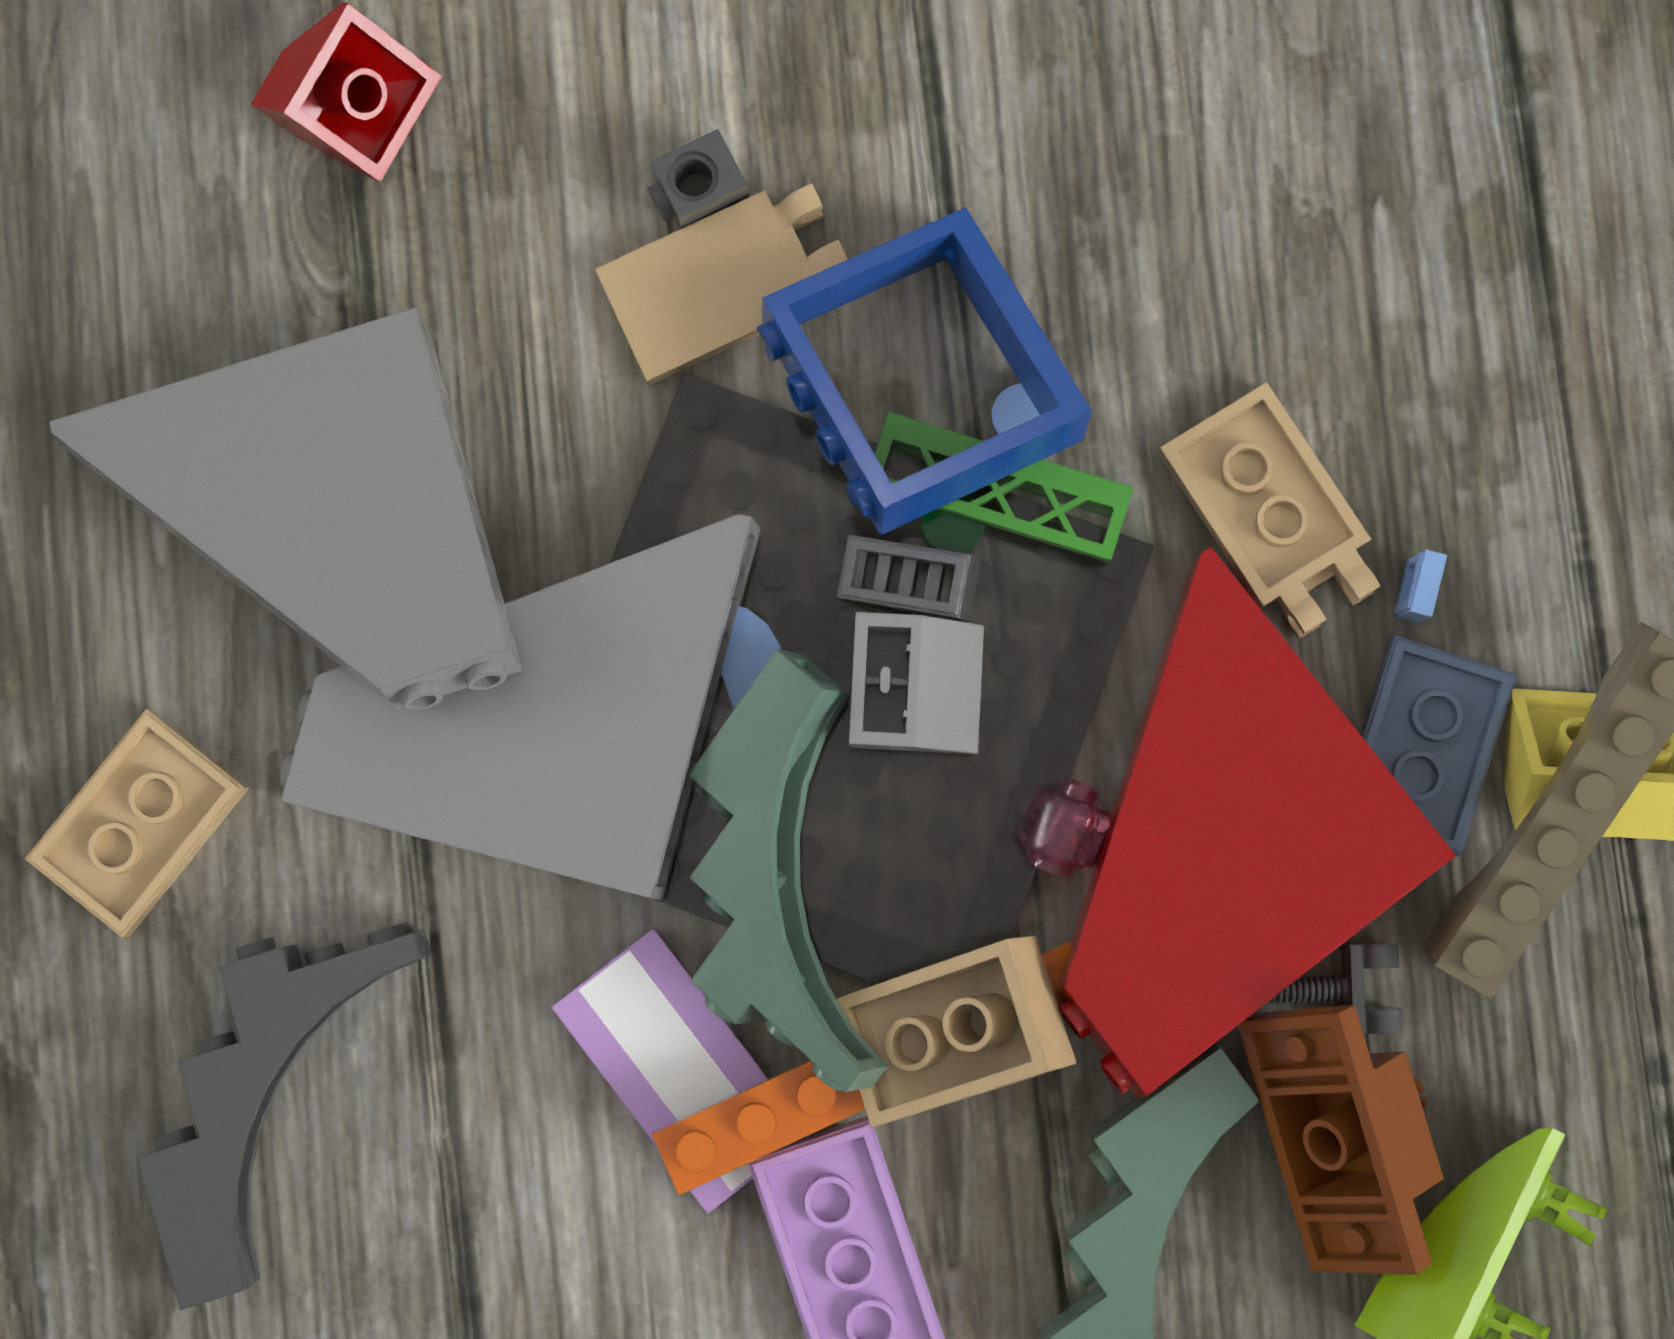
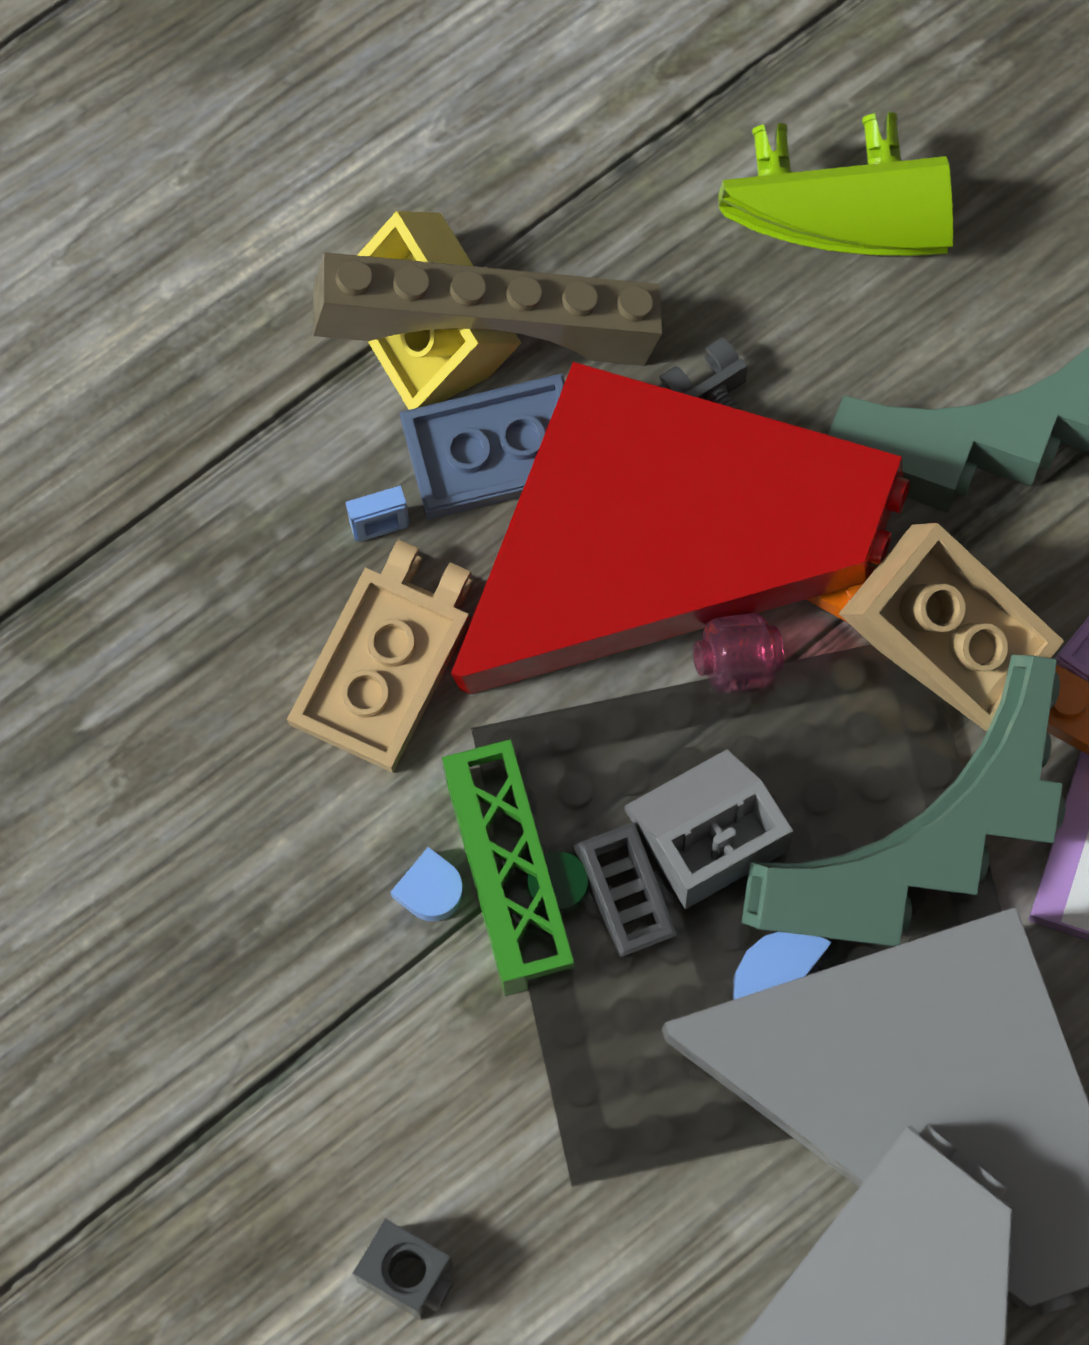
camera: 125 degrees left, 15 degrees down
tan tile [595,183,848,386] -> none
blue window [757,207,1092,535] -> none
dark orange brick [1238,1004,1444,1275] -> none

